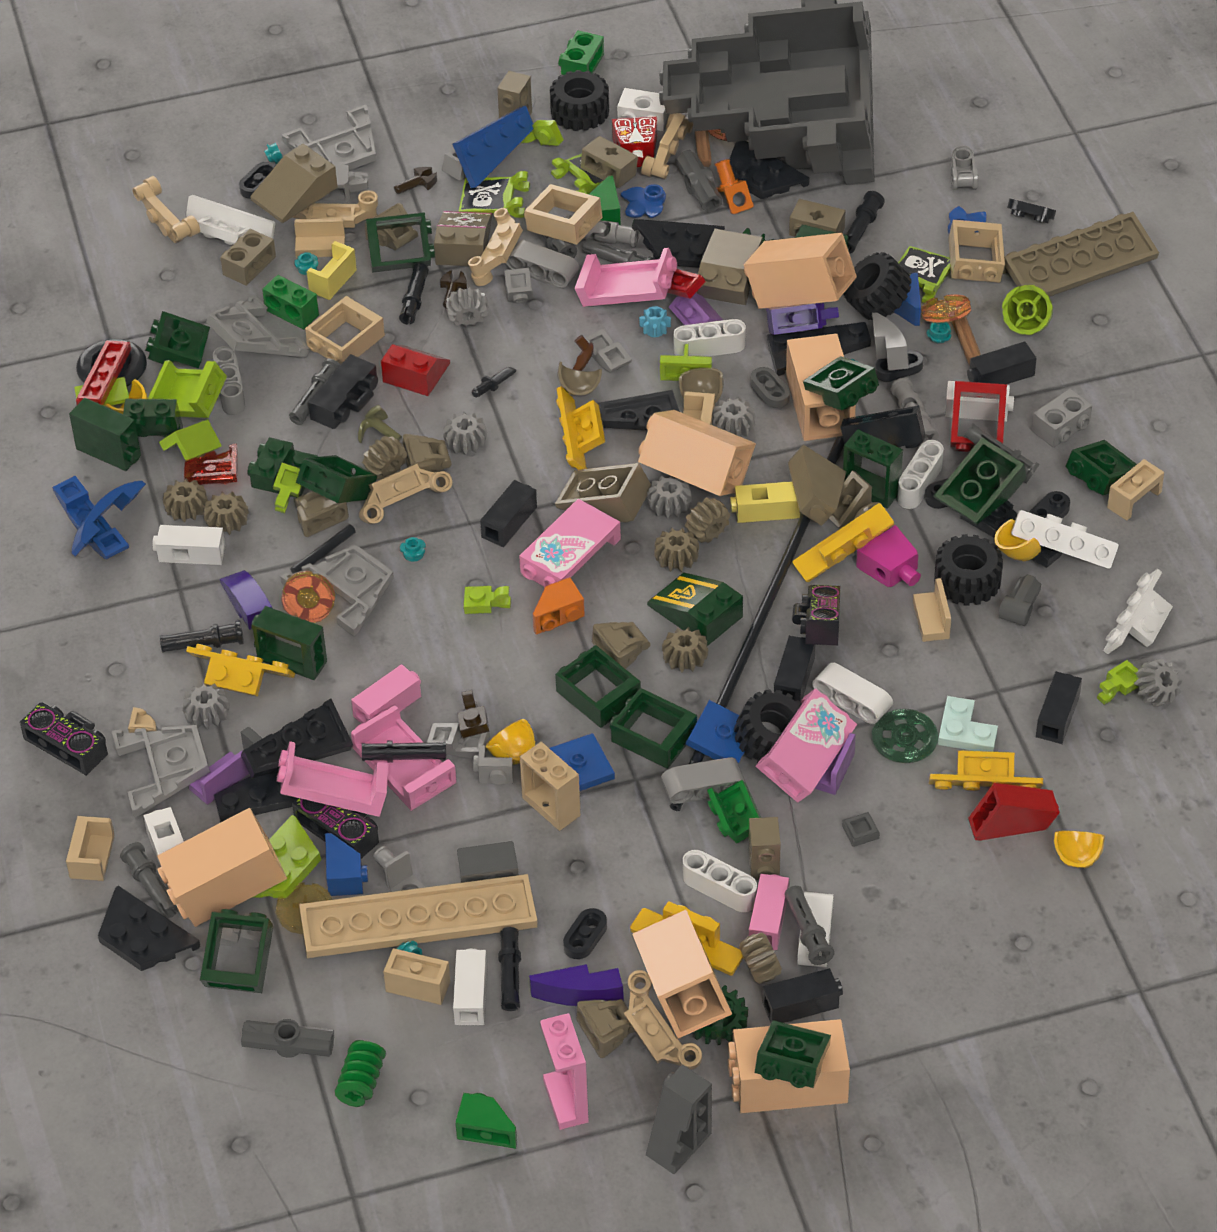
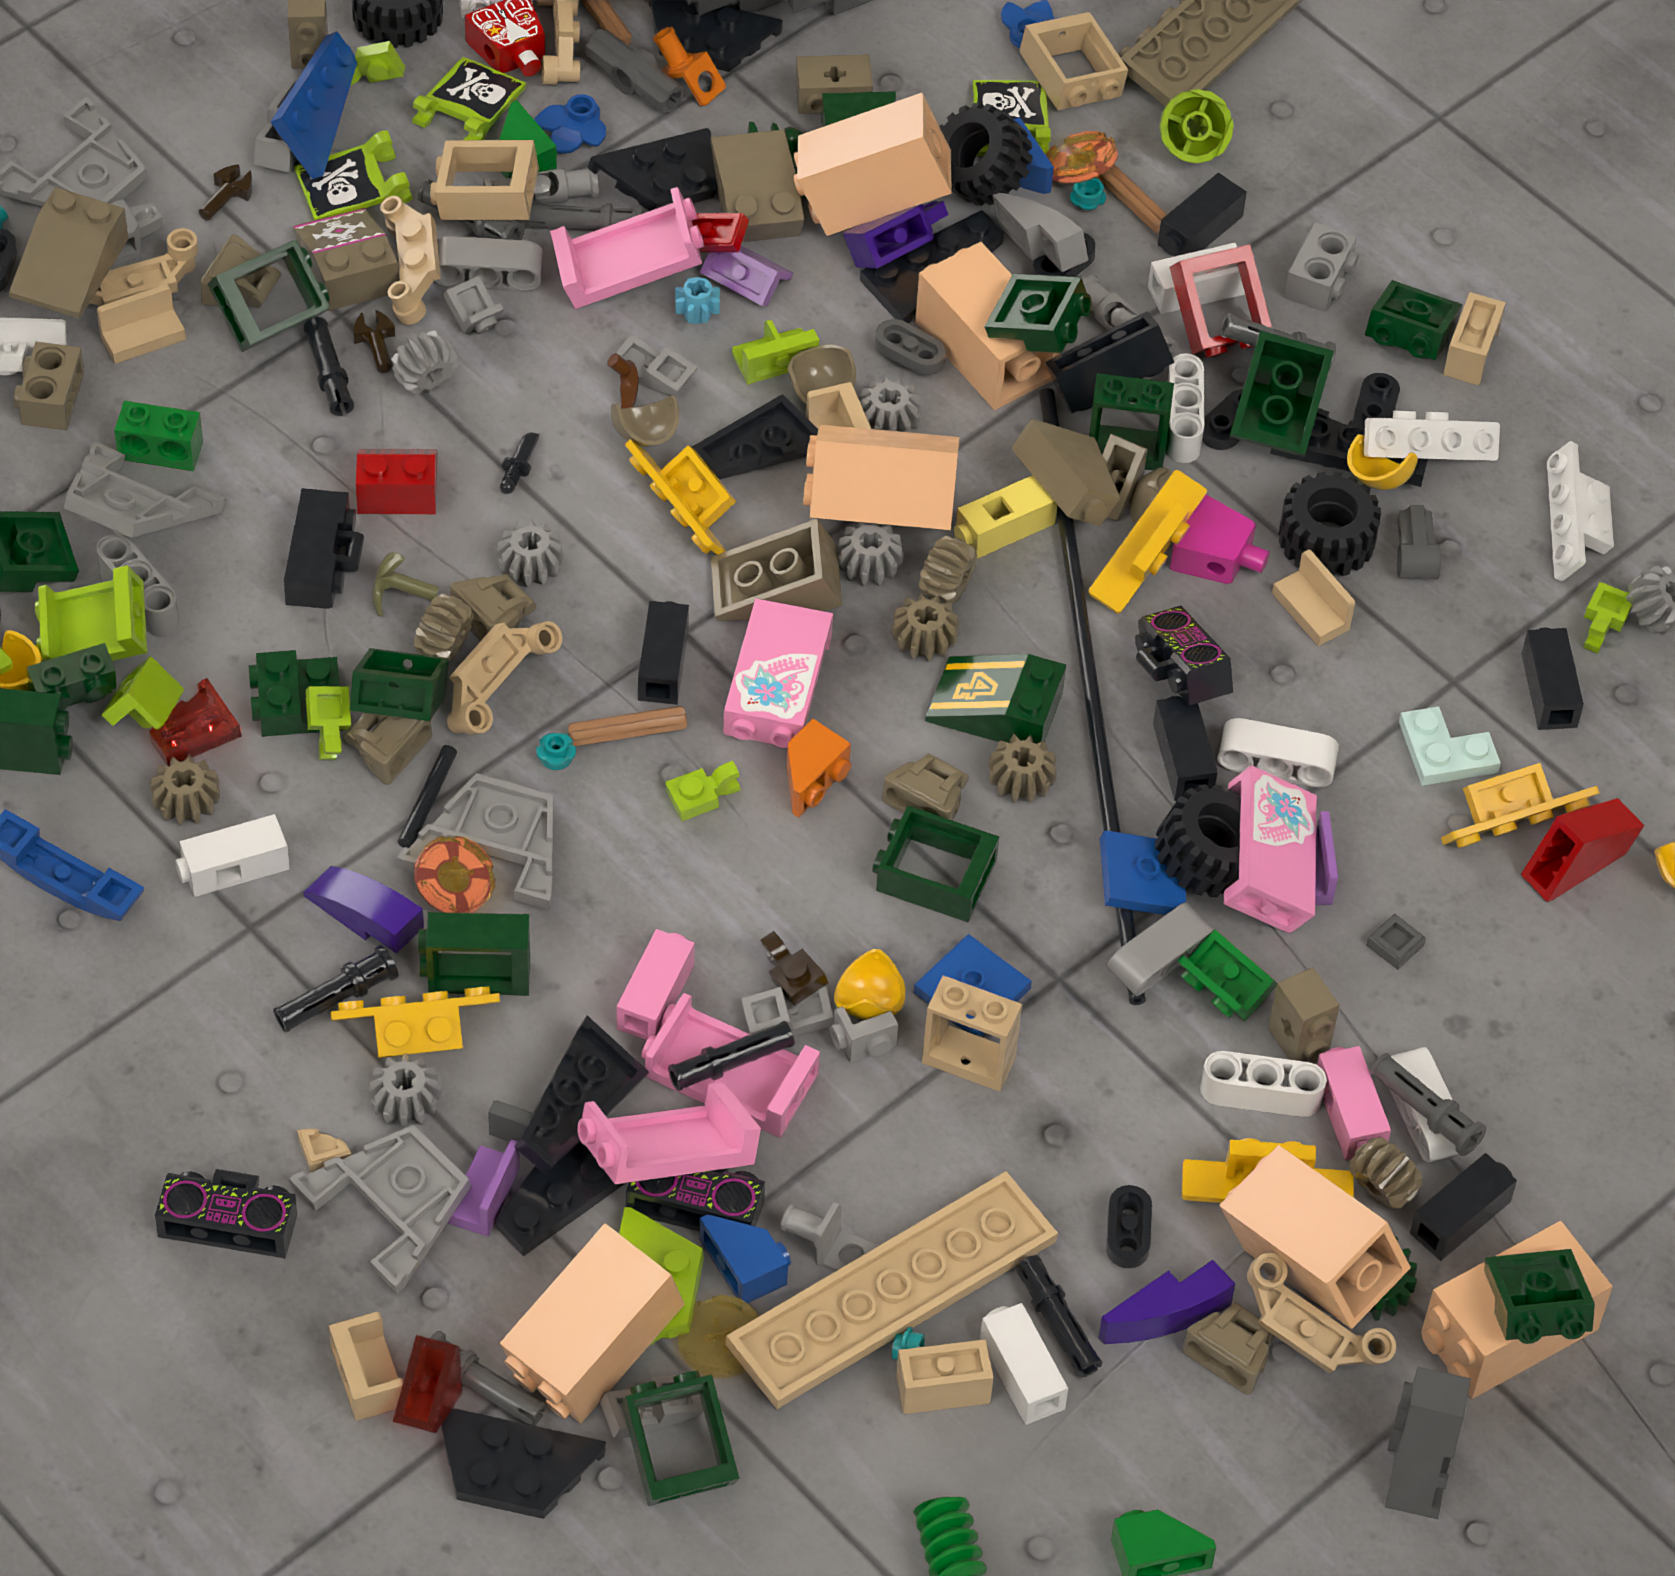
camera: 30 degrees left, 5 degrees up
blue slope [72,480,146,557] -> none
white brick [143,807,184,867] -> none
dark tan gear [203,491,249,535] -> none
dark grey piece [241,1019,334,1058] -> none
dark grey pin [289,358,341,425] -> none
teal plate [294,252,319,275] -> none
tan window [305,296,385,364] -> none
light yellow panel [307,241,357,300] -> none
dark grey panel [457,841,519,883] -> none
bright pink panel [540,1013,589,1130] -> none
dark tan brick [580,136,638,188] -> none
dark green window [609,688,697,769] -> none
white beam [674,319,746,357] -> none
black pin [846,191,885,253] -> none
clear green plate [872,709,939,763] -> none
none -> clear red slope [392,1335,462,1433]
none -> medium nougat axle [568,706,687,746]

